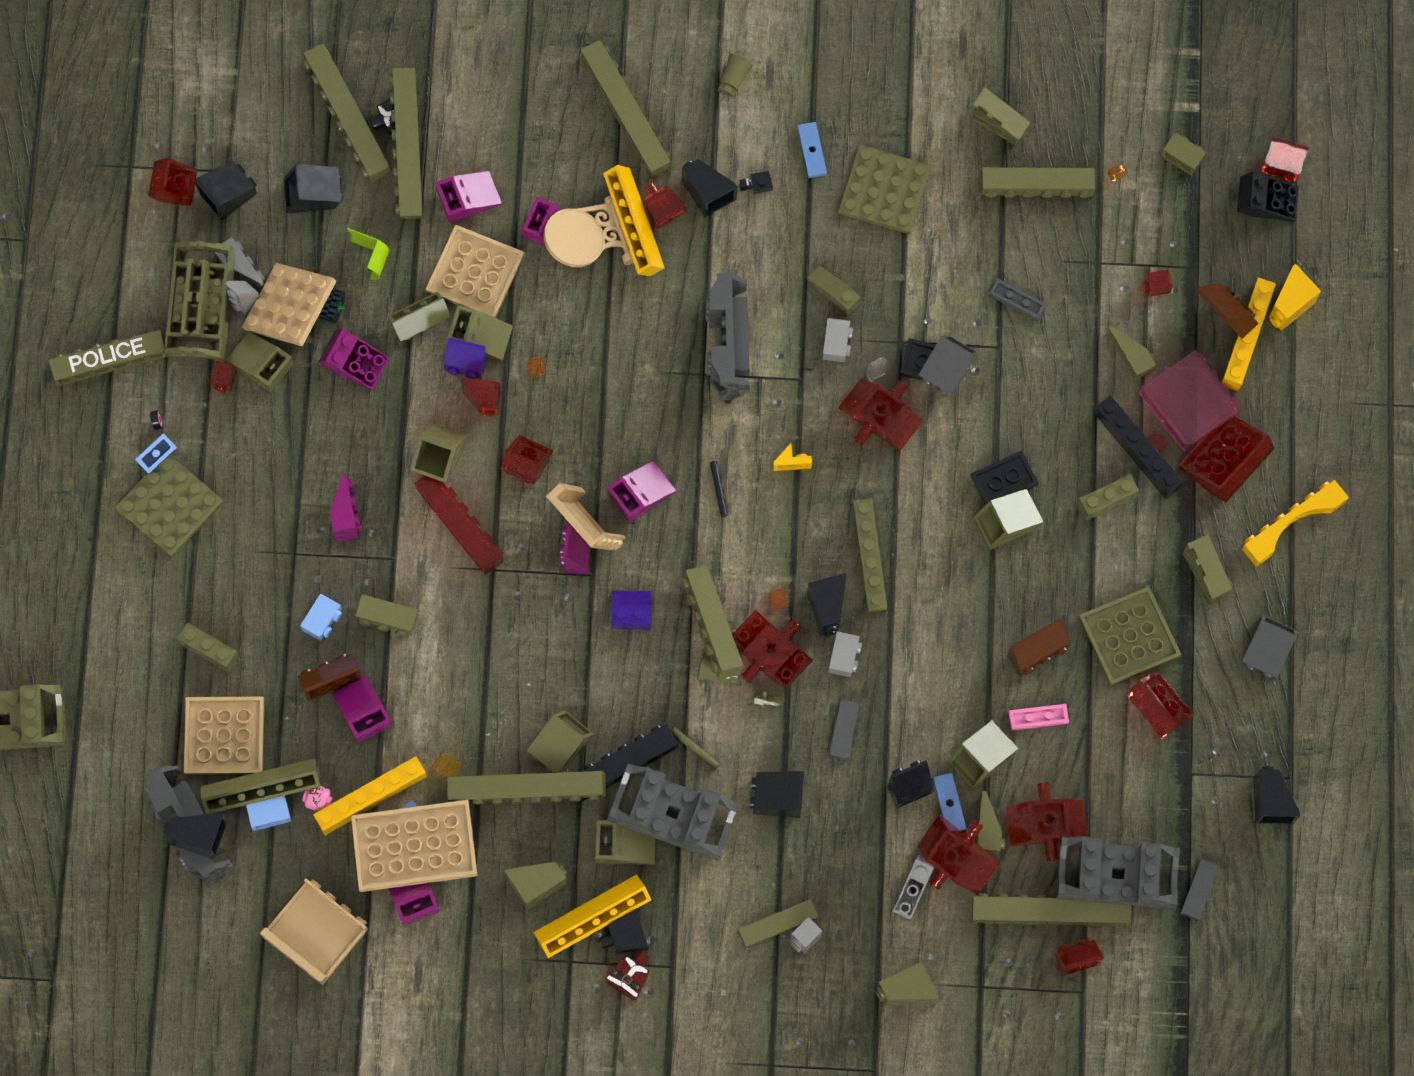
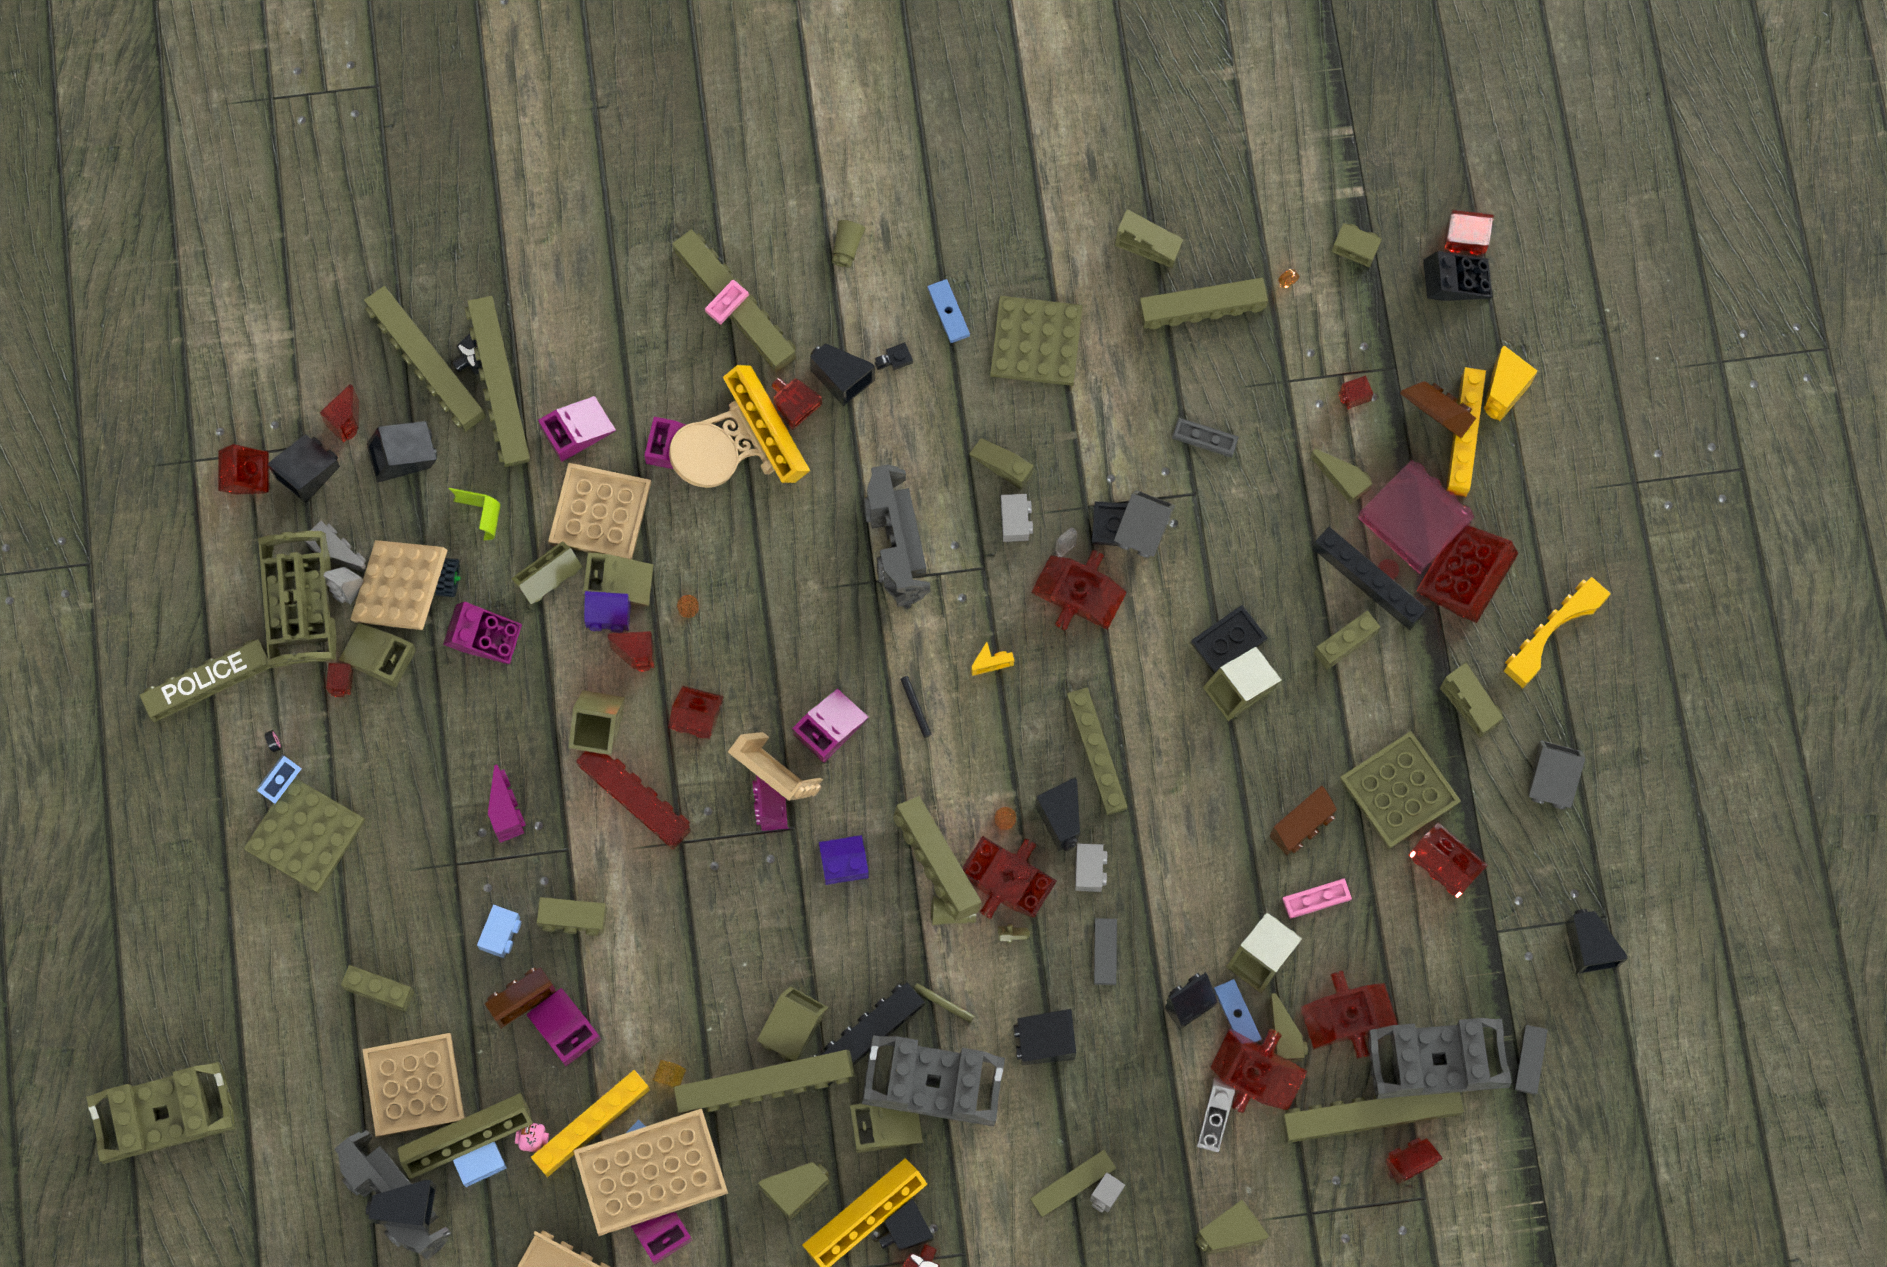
camera: 10 degrees left, 0 degrees up
none -> clear red slope [320,384,359,443]
none -> bright pink plate [705,280,749,325]

